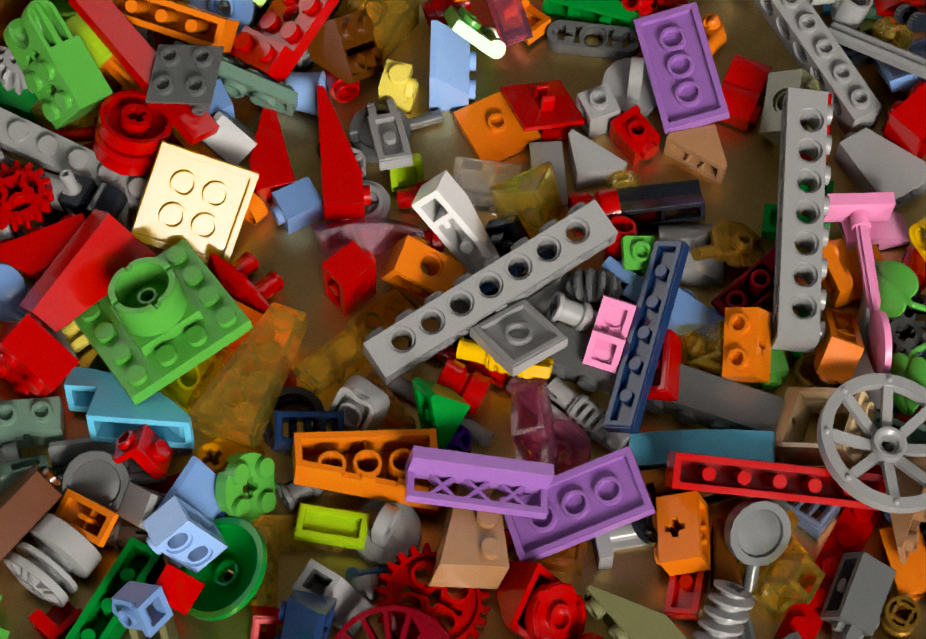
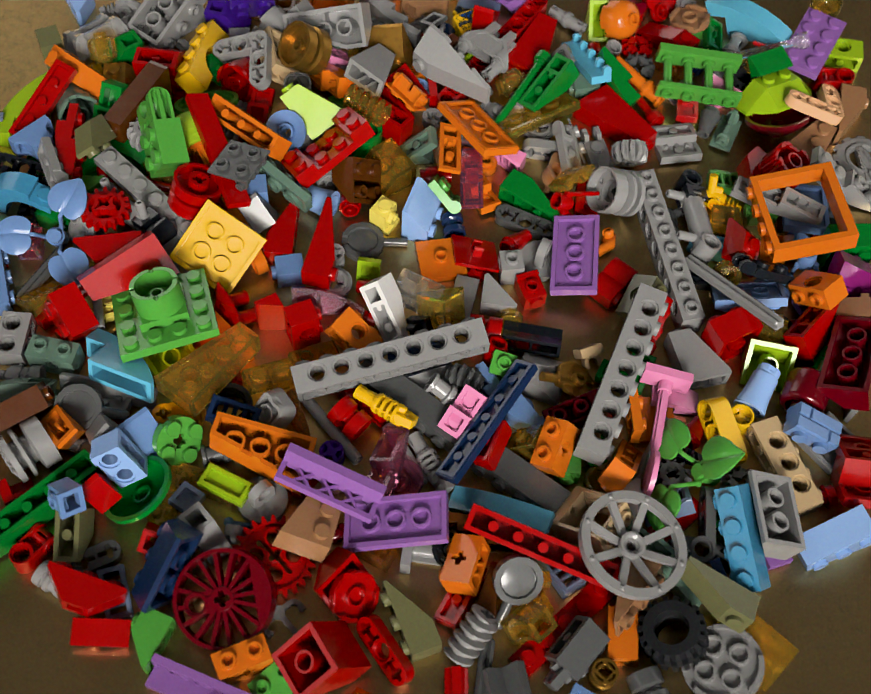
camera: 15 degrees right, 5 degrees down
red bracket [112,424,174,480] -> none
light grey hinge [366,98,413,171] -> none
green slope [412,377,470,449] -> none
light grey tile [470,298,568,377] -> none
medium nougat slope [664,124,727,185] -> none
none -> sand blue tile [168,481,206,513]
none -> red slope [254,292,286,330]
none -> dark blue wheel [441,211,466,238]
none -> red cone [499,229,532,251]
none -> tan tile [572,343,604,369]

